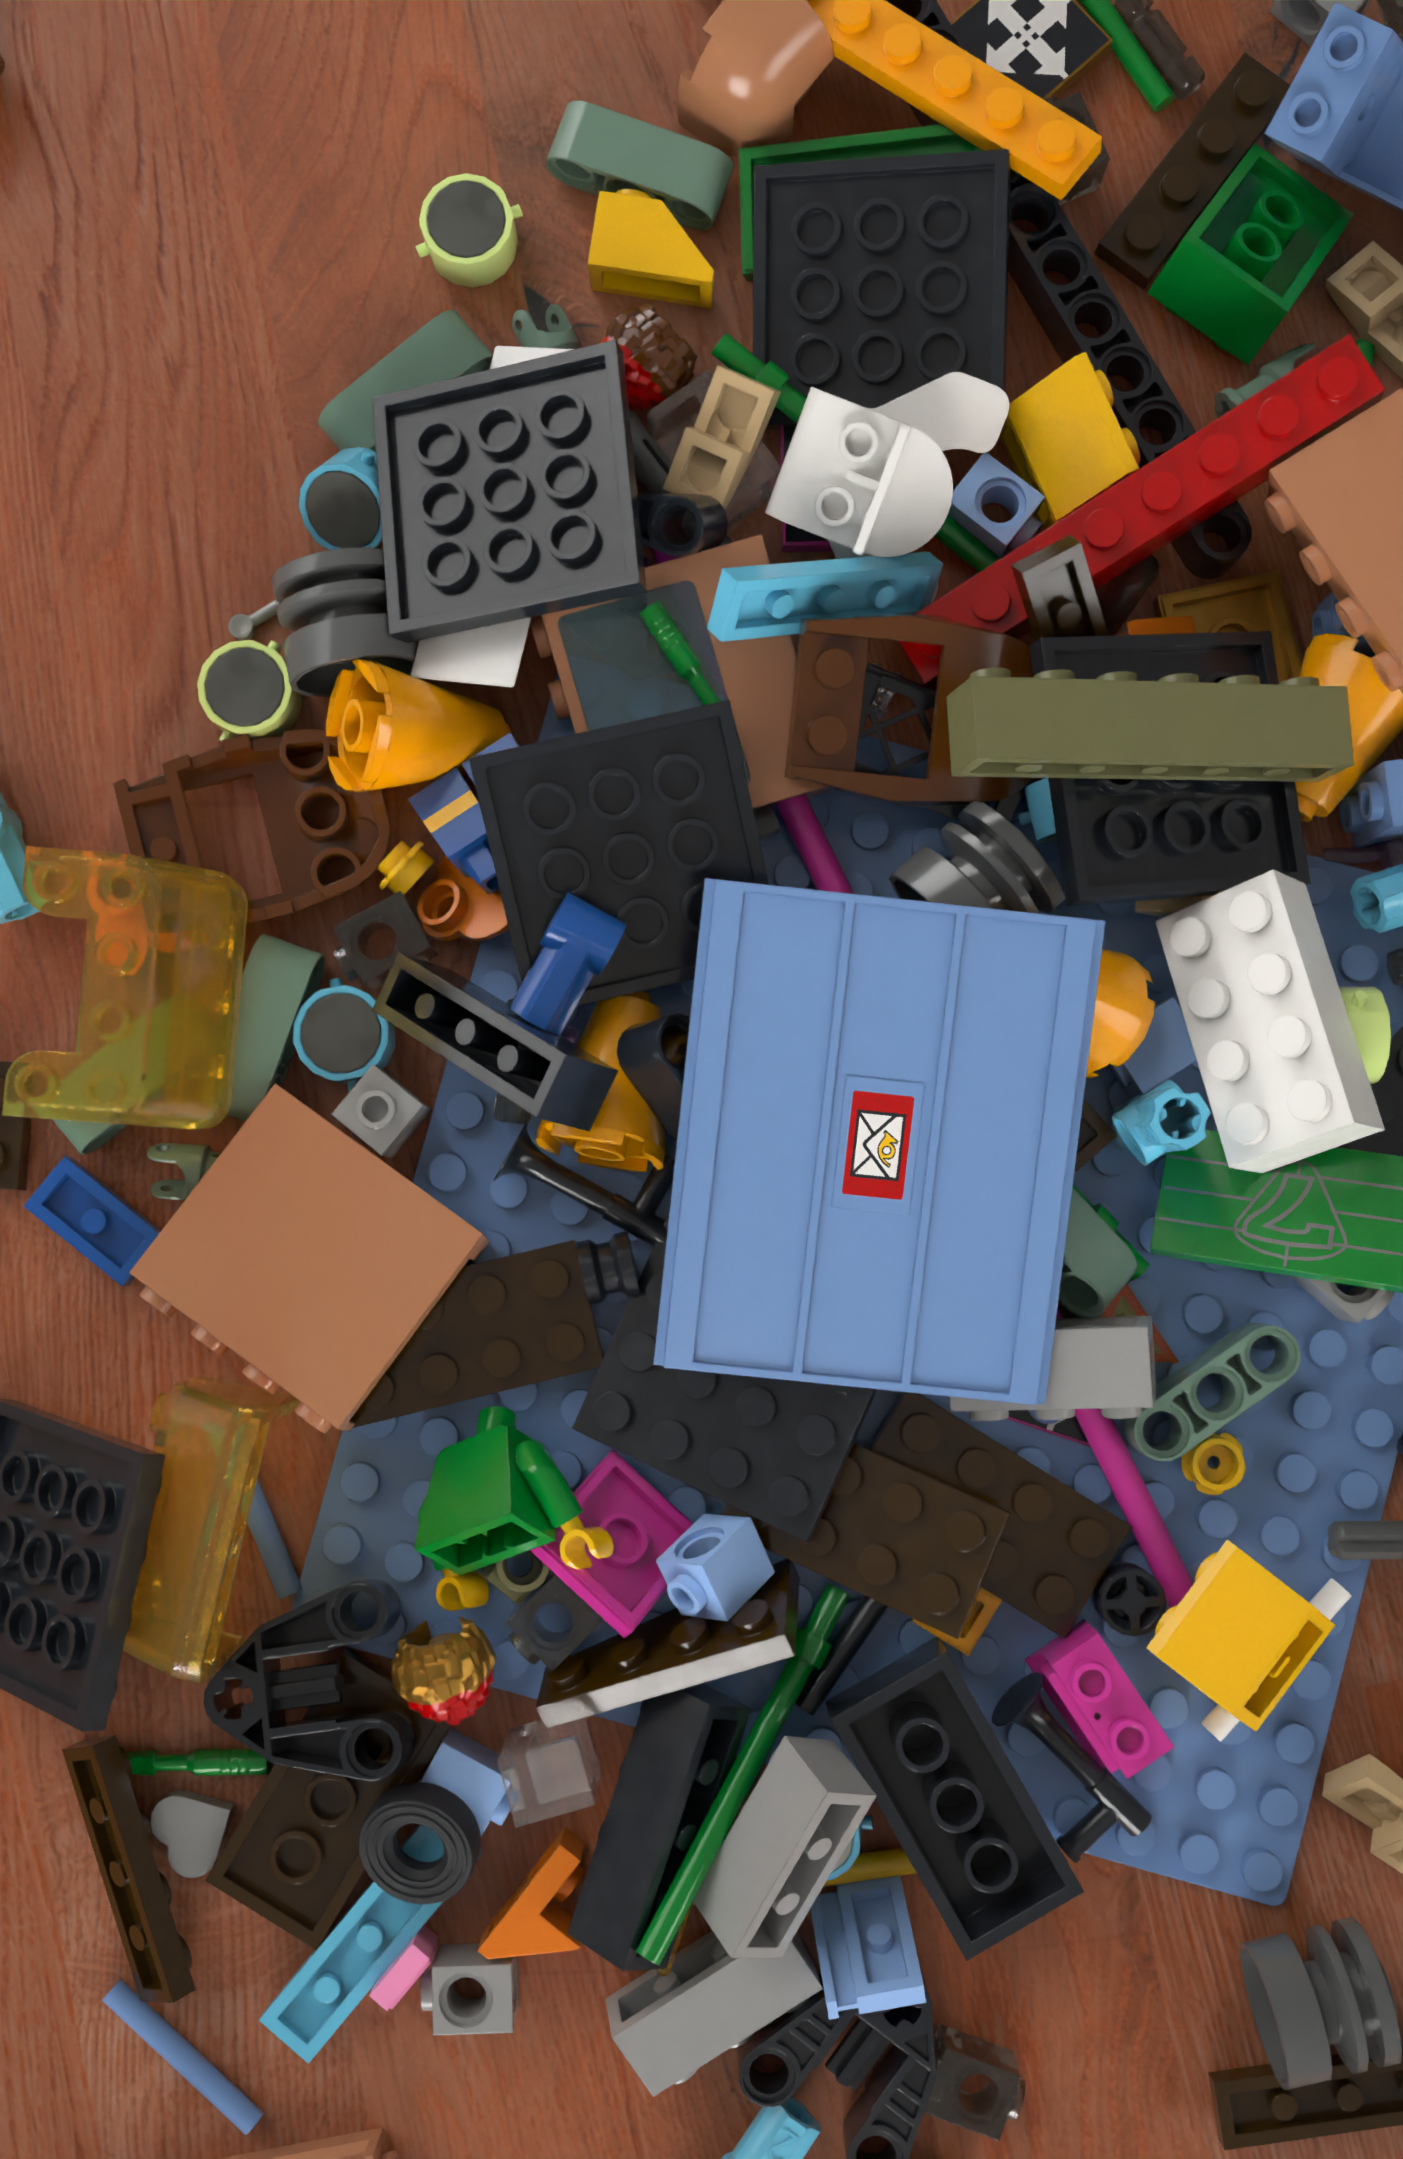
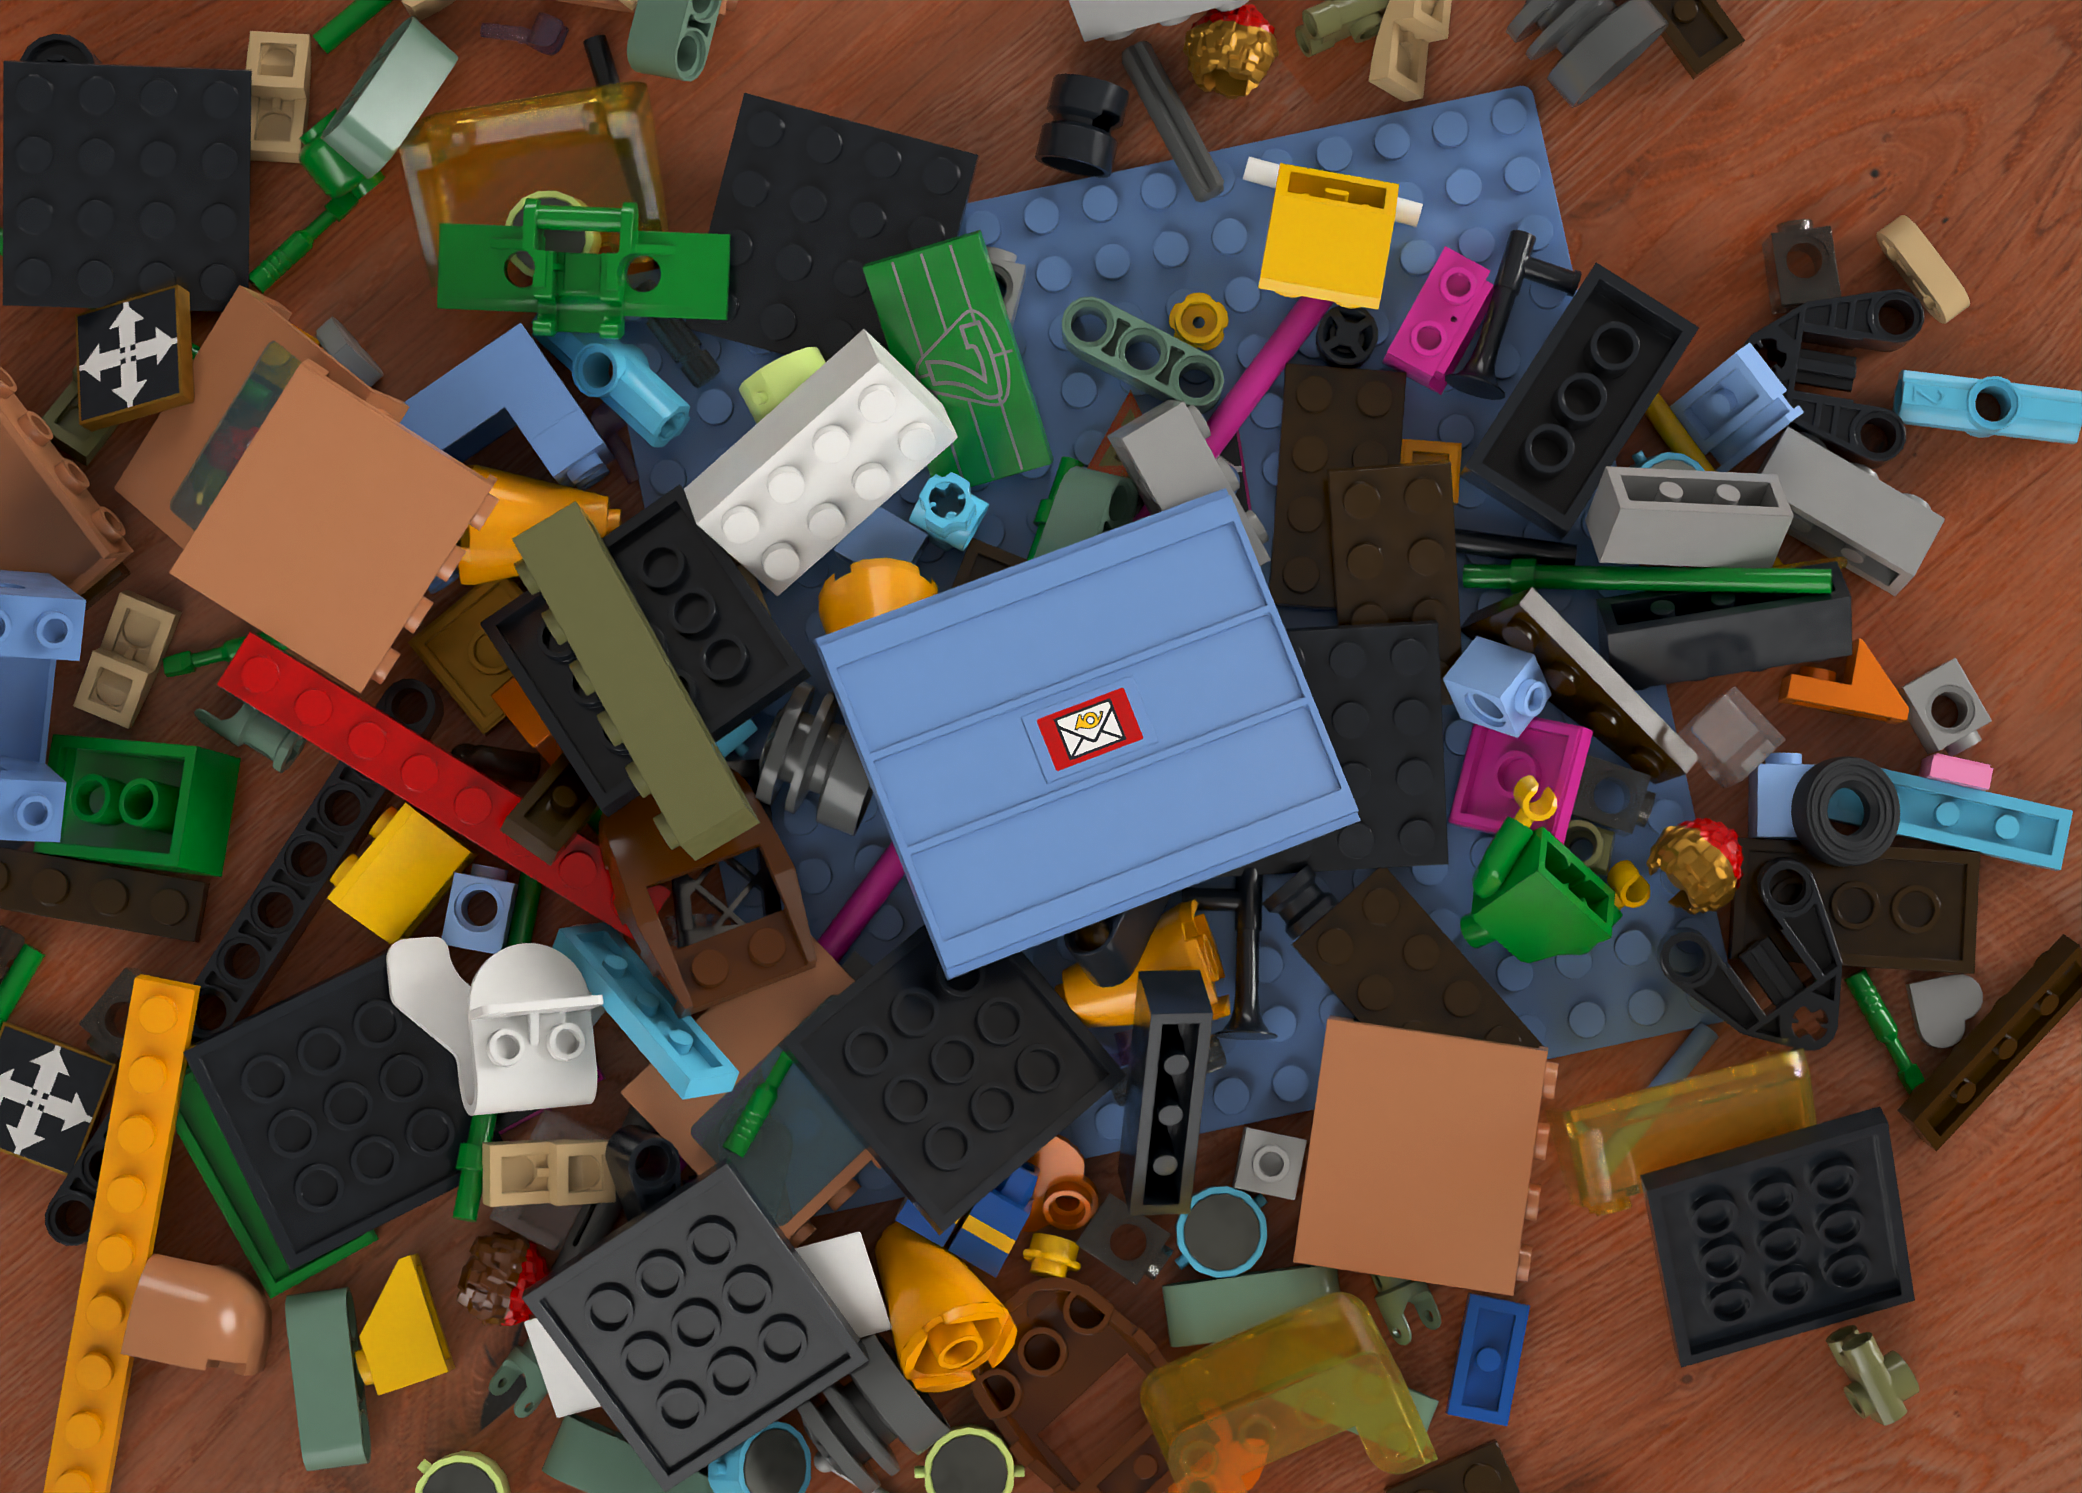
camera: 115 degrees left, 0 degrees up
blue piece [510,892,627,1036] -> none

